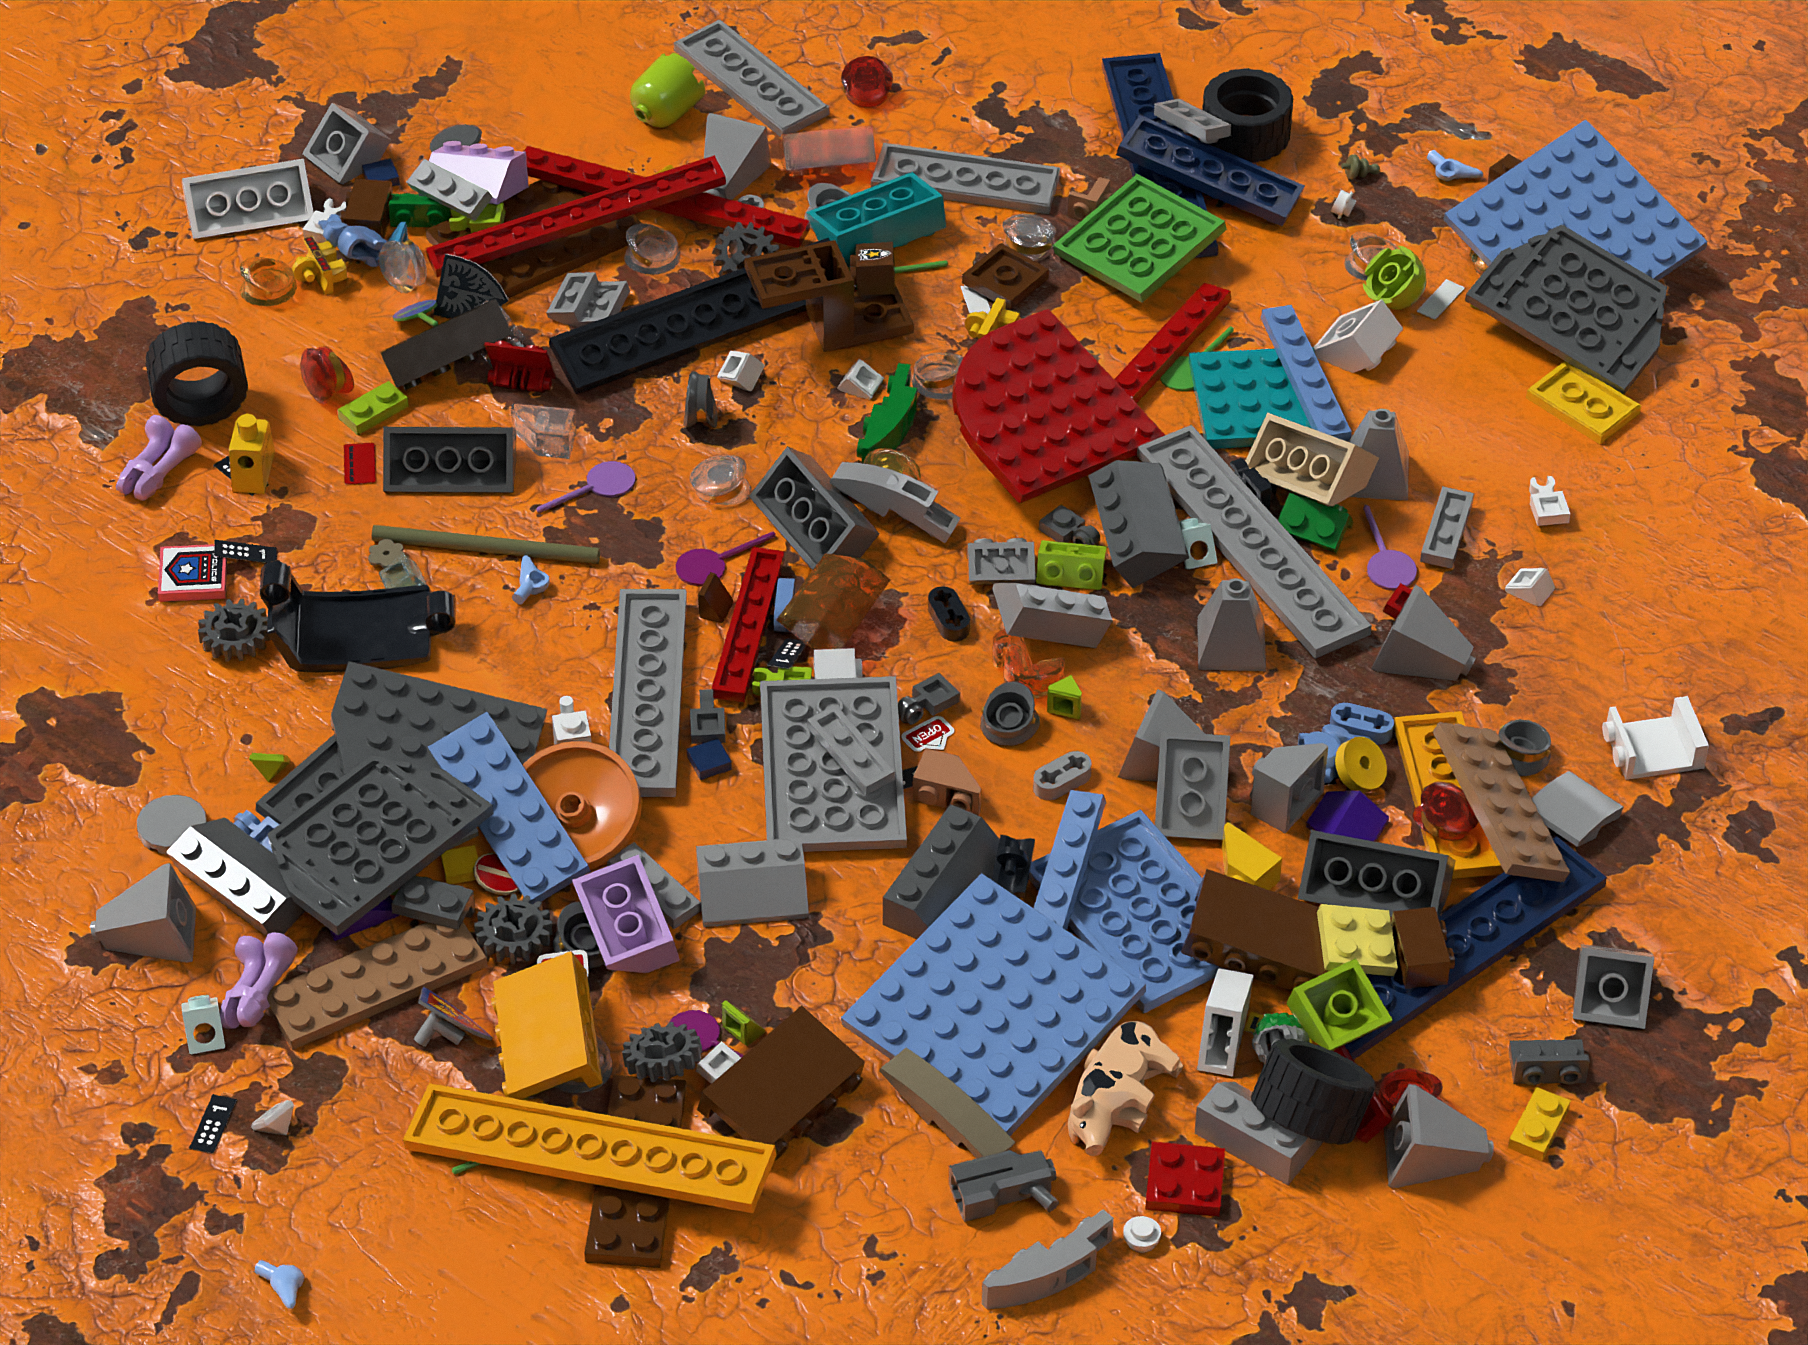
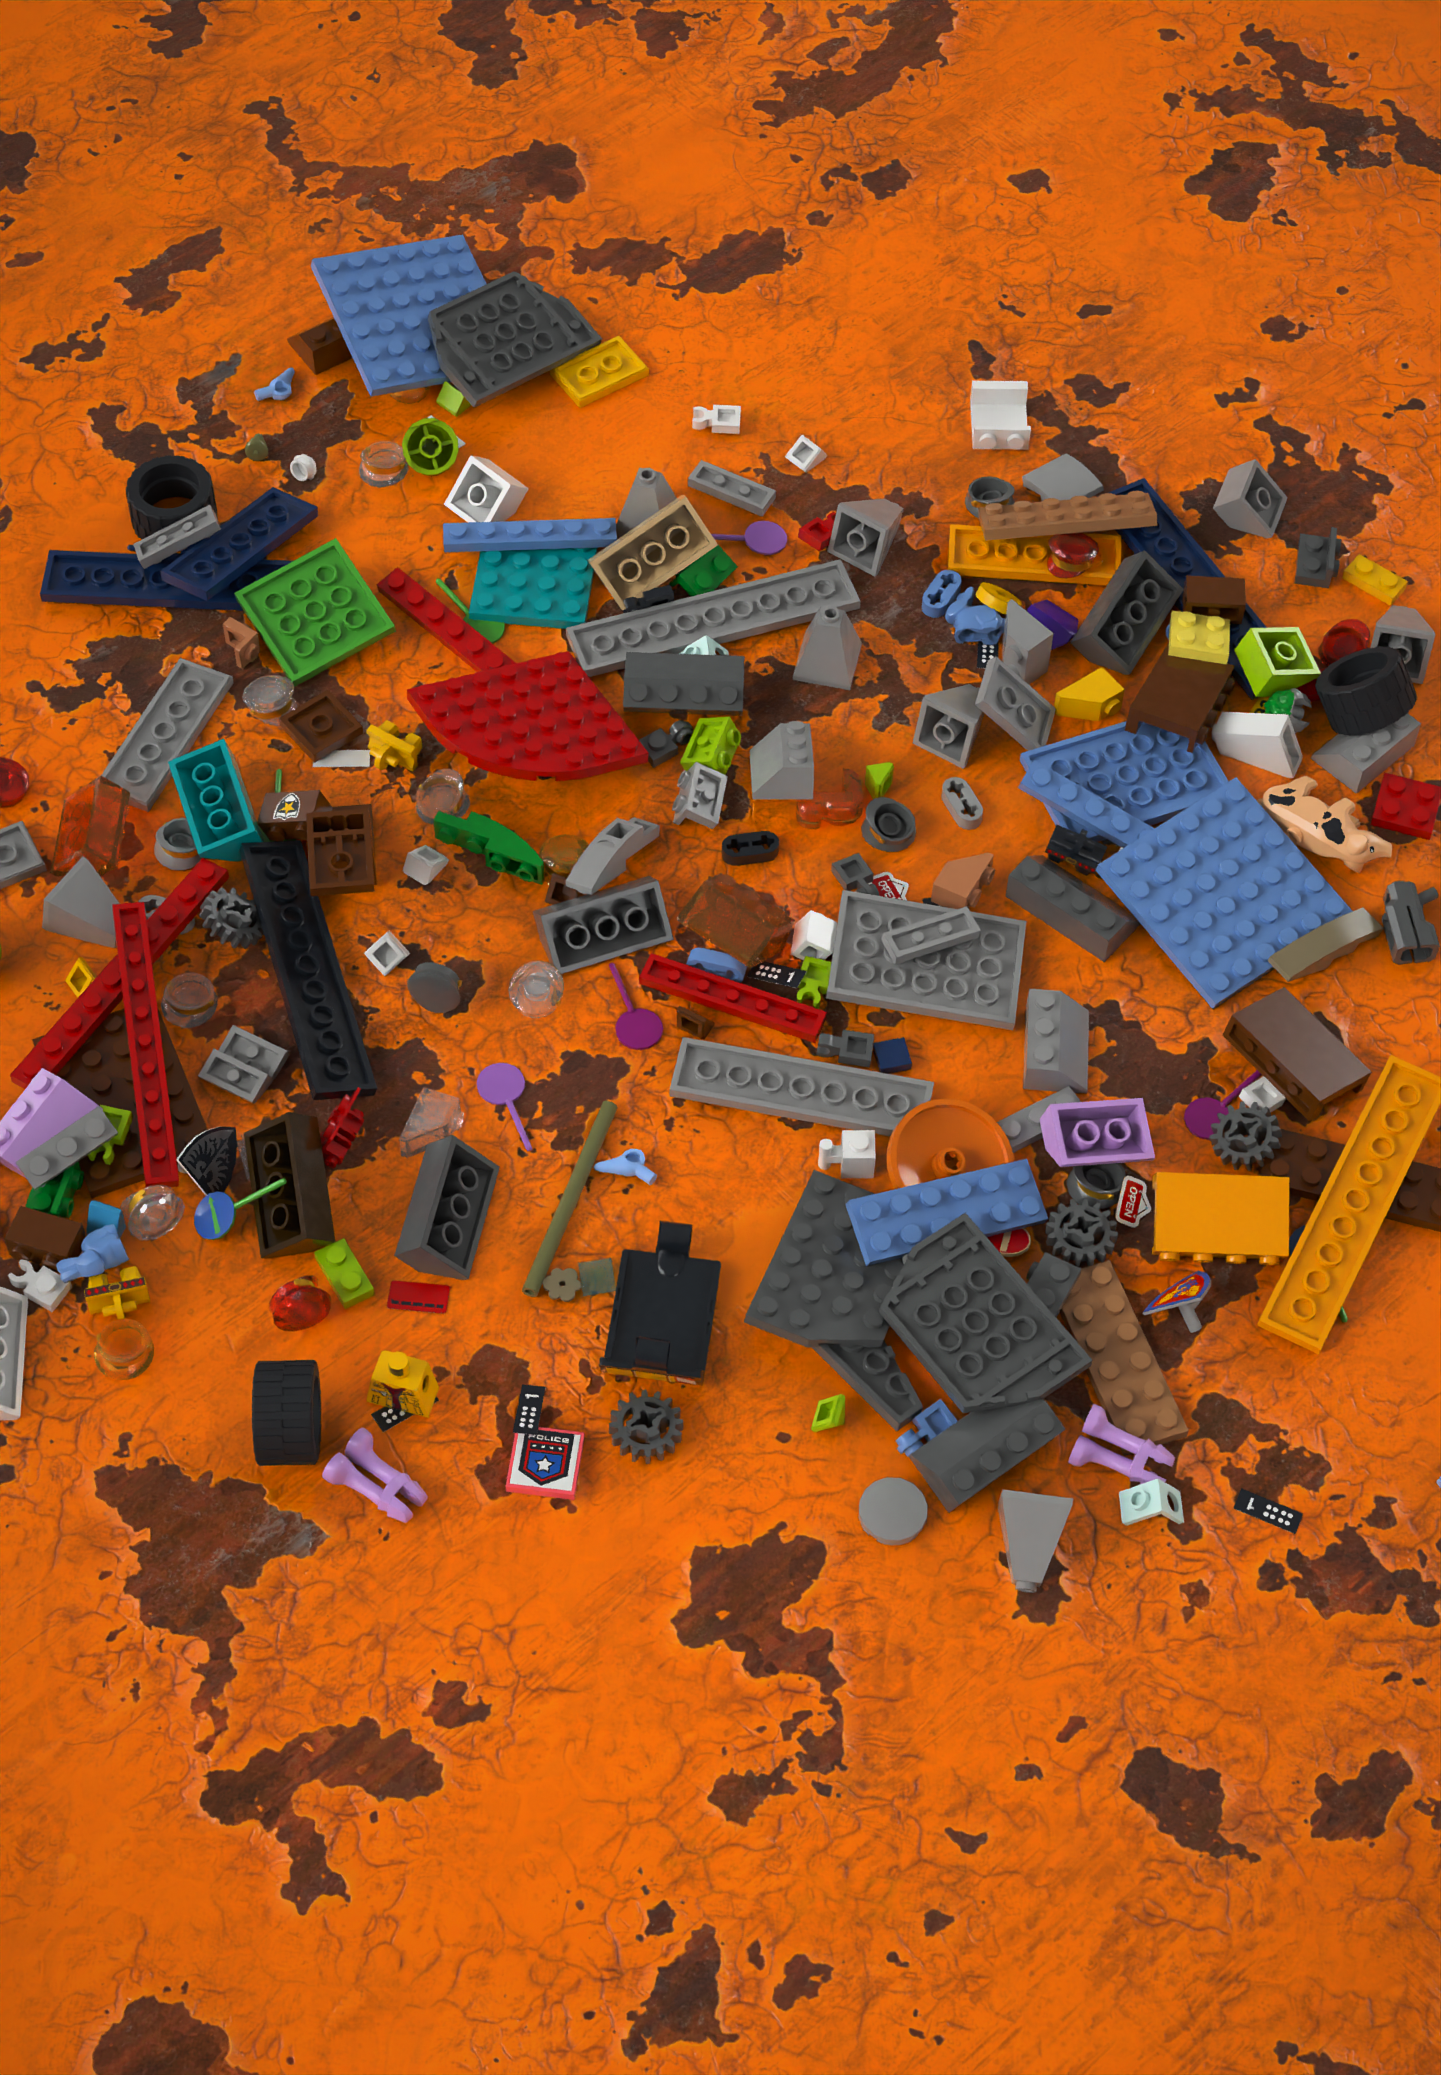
camera: 80 degrees left, 10 degrees up
white slope [251,1100,294,1135] -> none
lime slope [722,1000,765,1046] -> none

